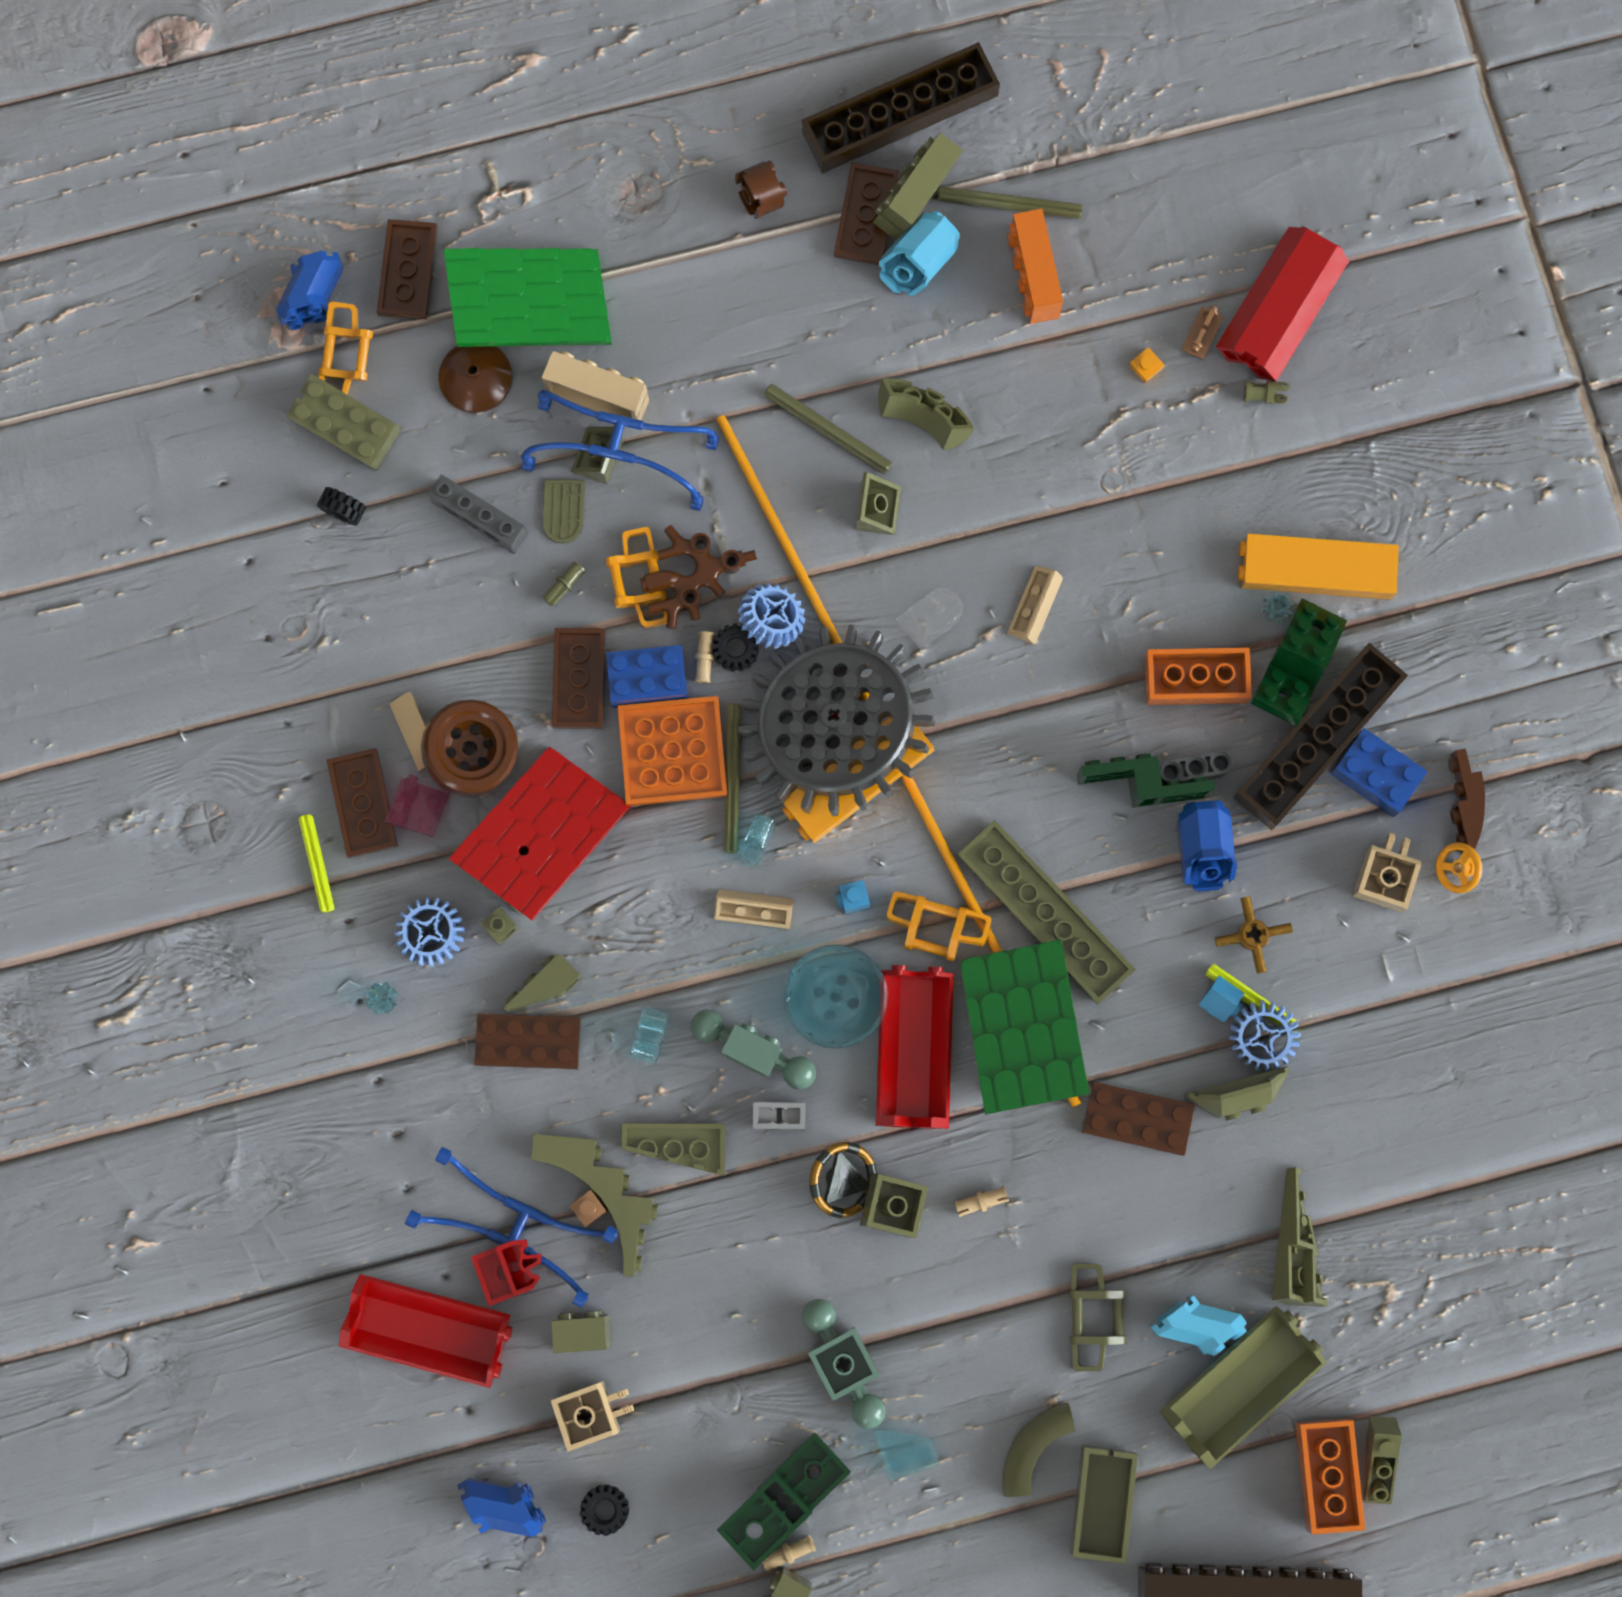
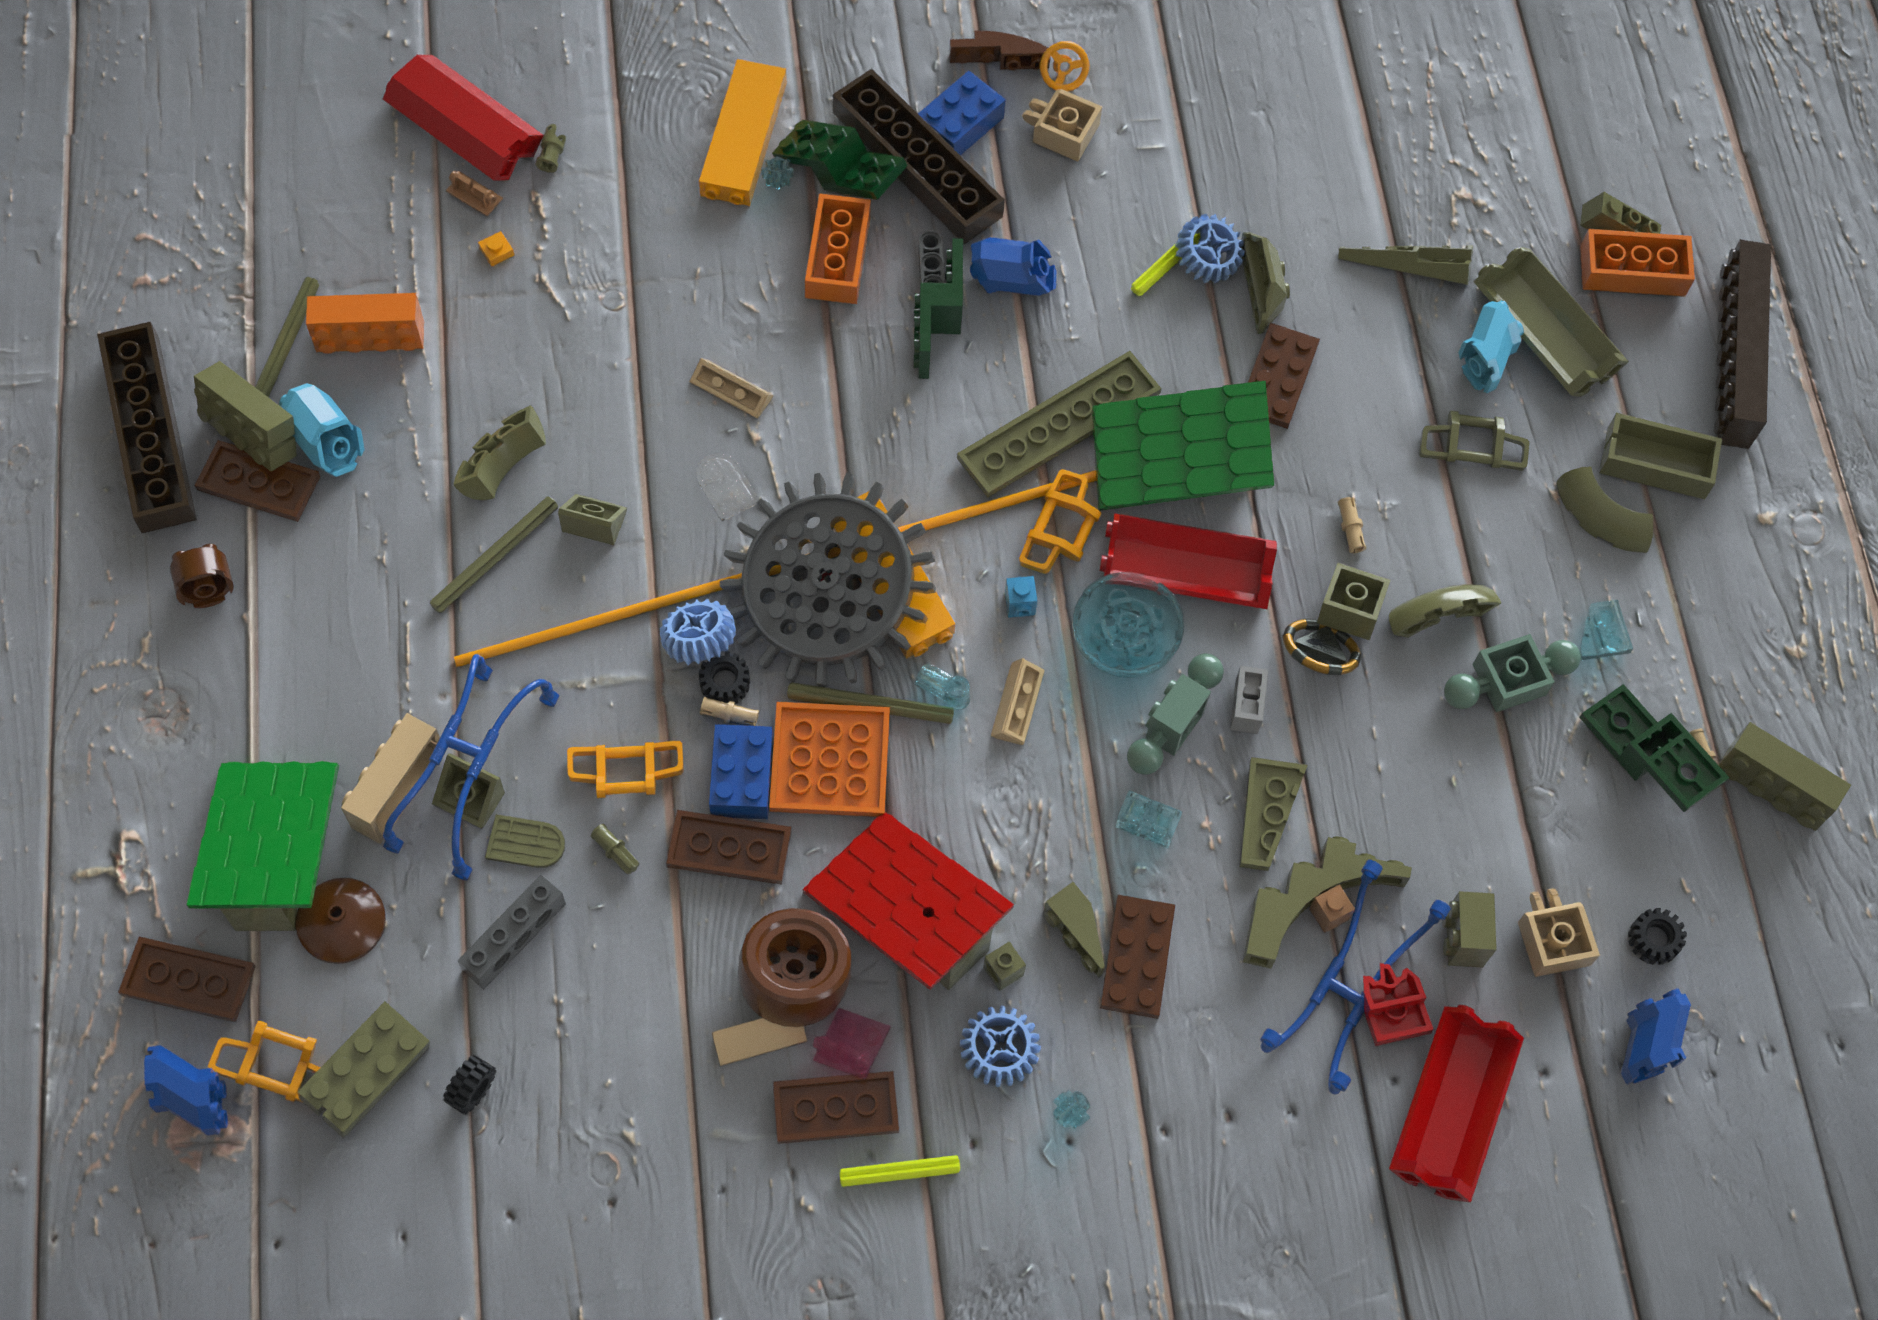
camera: 90 degrees left, 15 degrees down
reddish brown plant [640,525,757,629] -> none
dark azure brick [1199,976,1244,1023] -> none
pearl gold bar [1214,896,1293,974] -> none
none -> olive brick [1389,584,1502,638]

